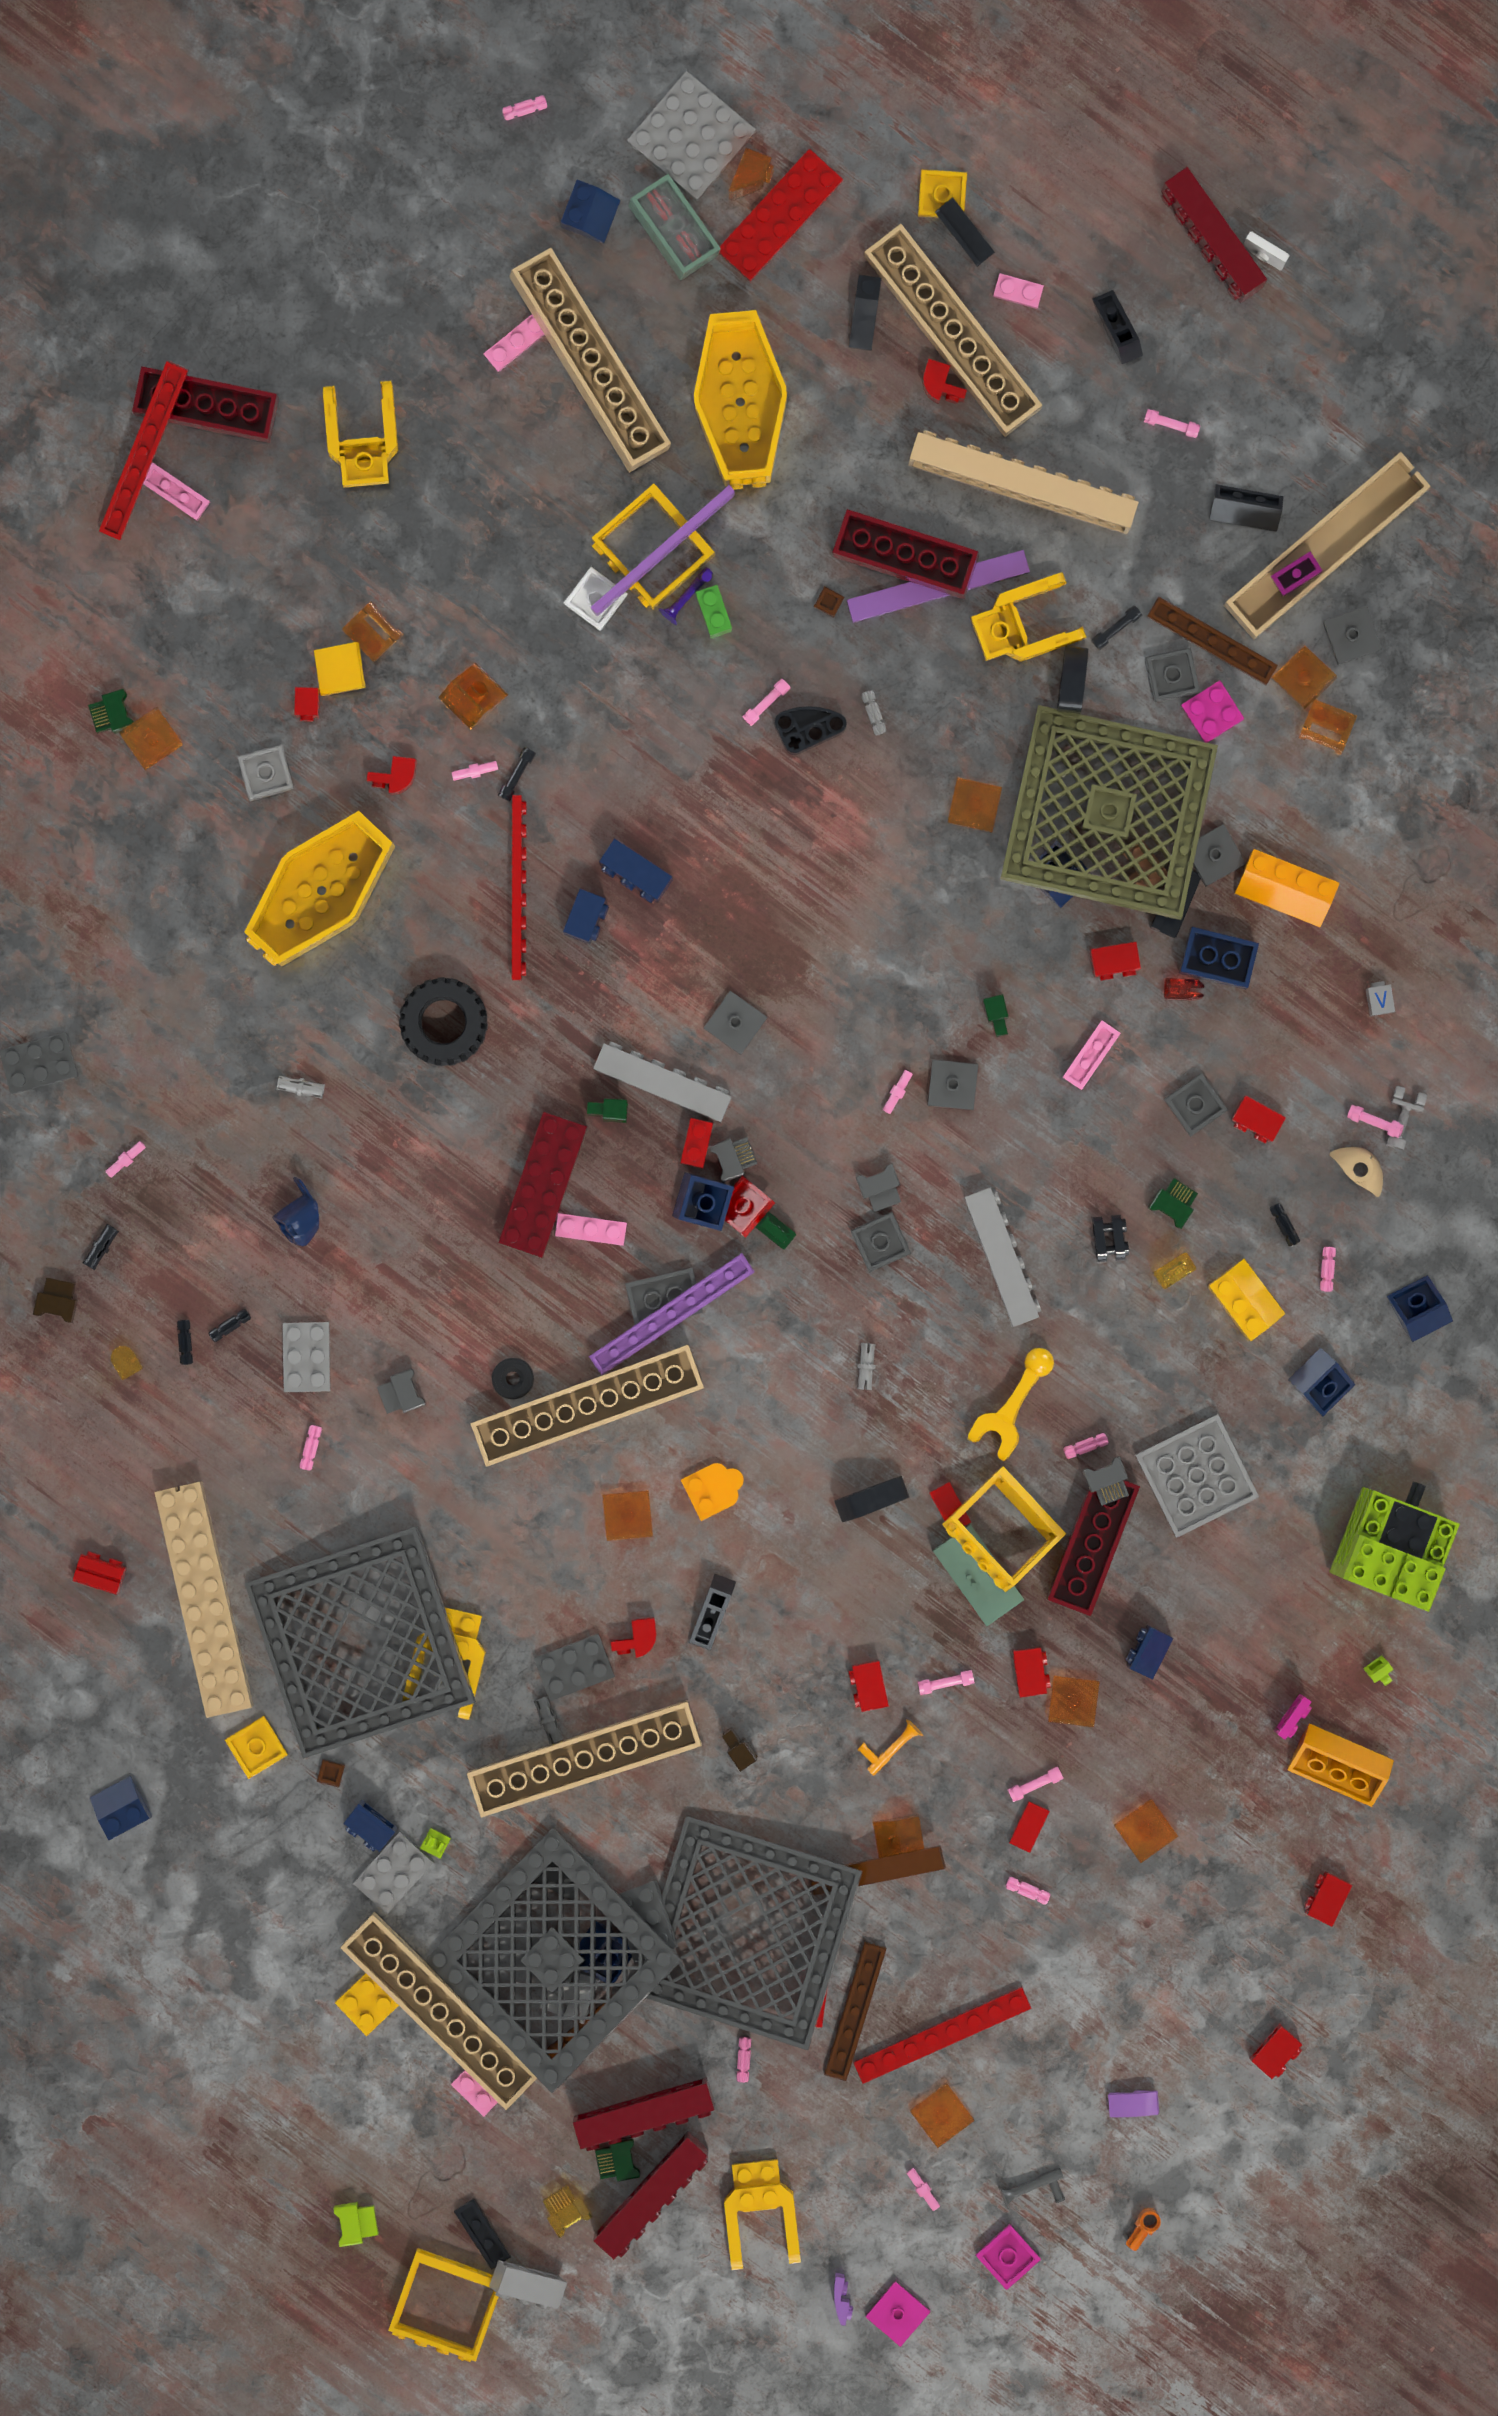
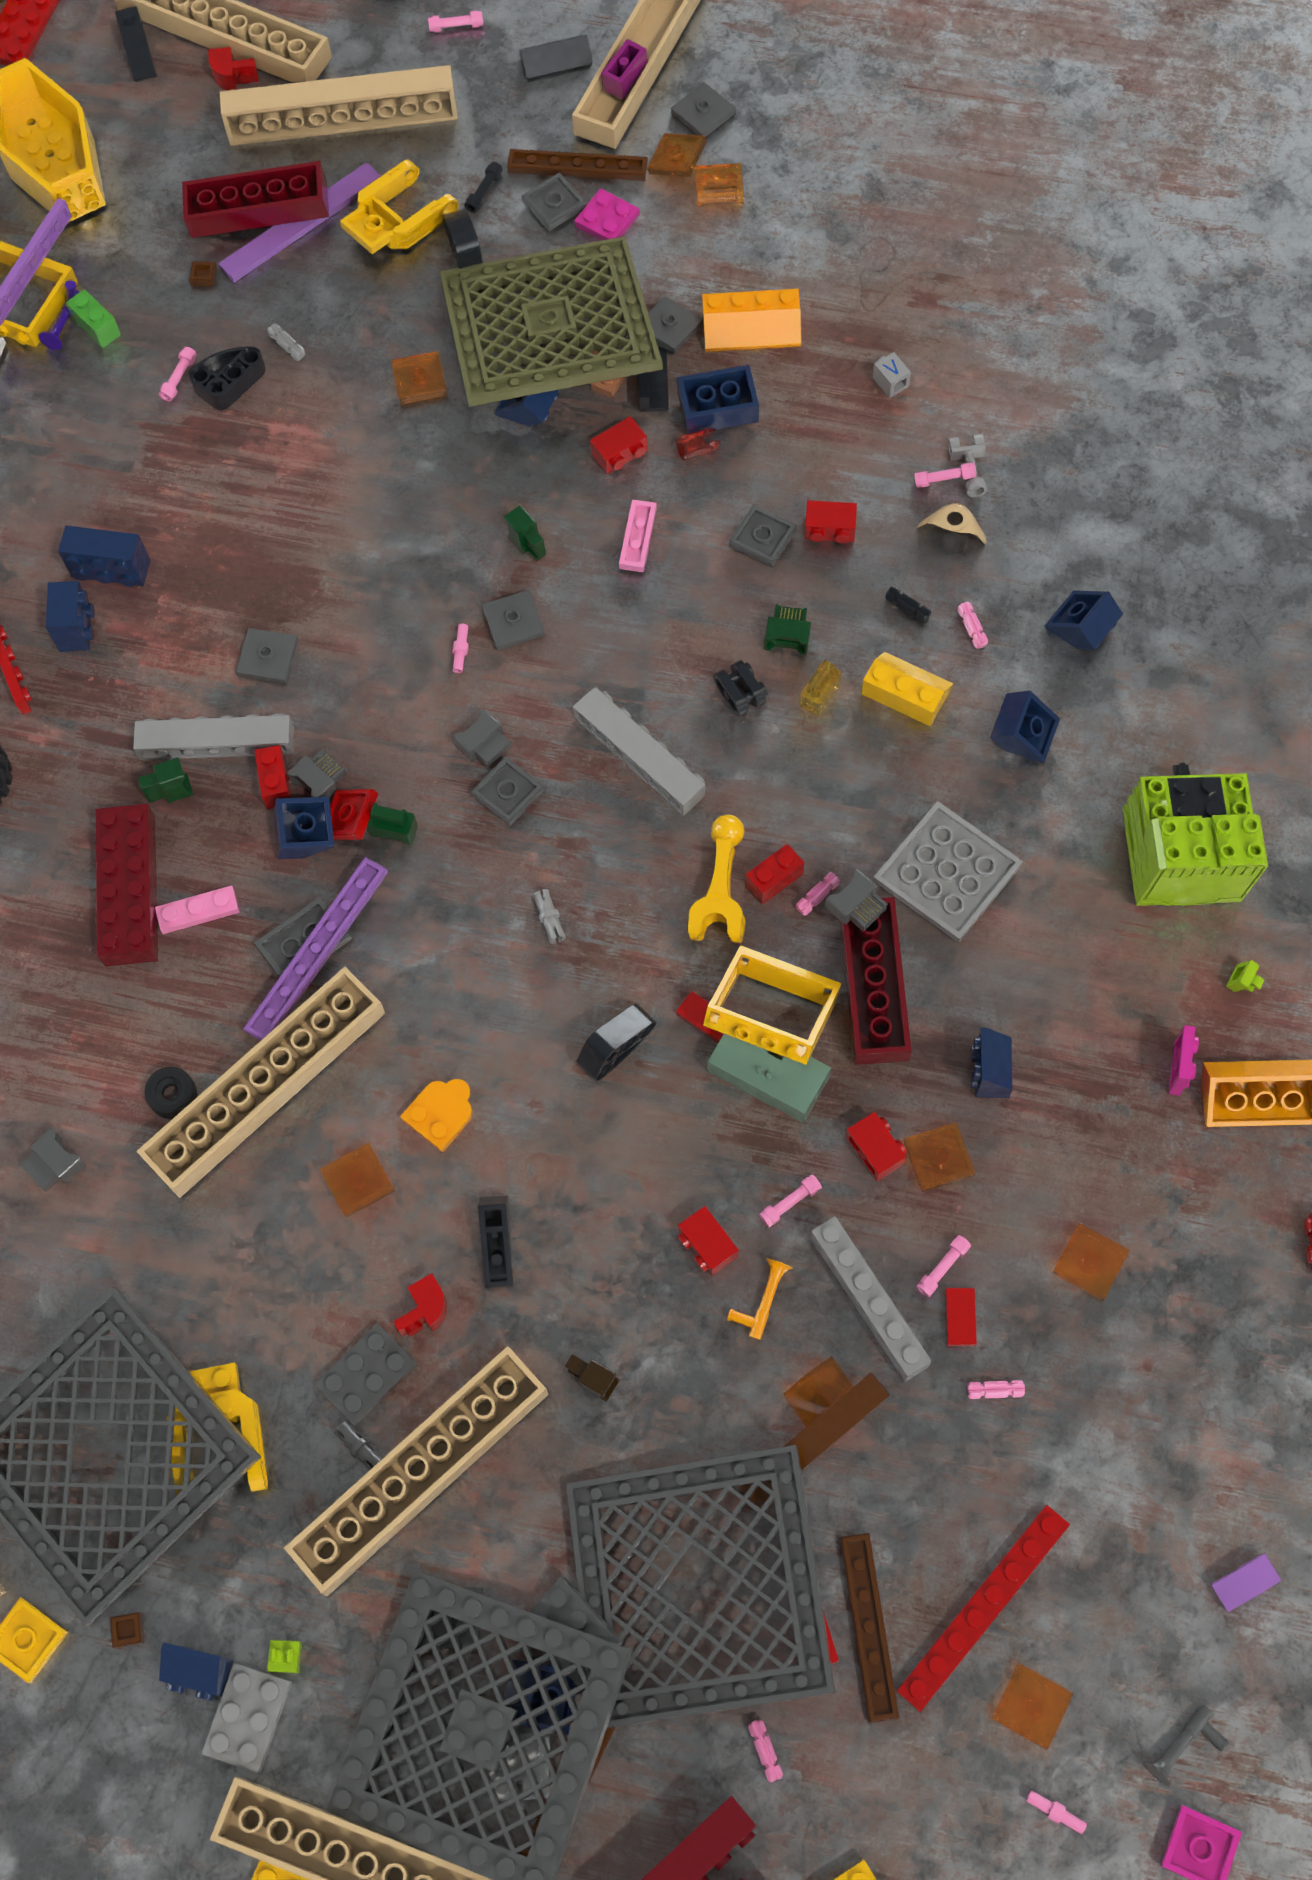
camera: 20 degrees left, 20 degrees down
none -> red brick [745,843,804,905]
none -> light grey brick [810,1216,932,1382]

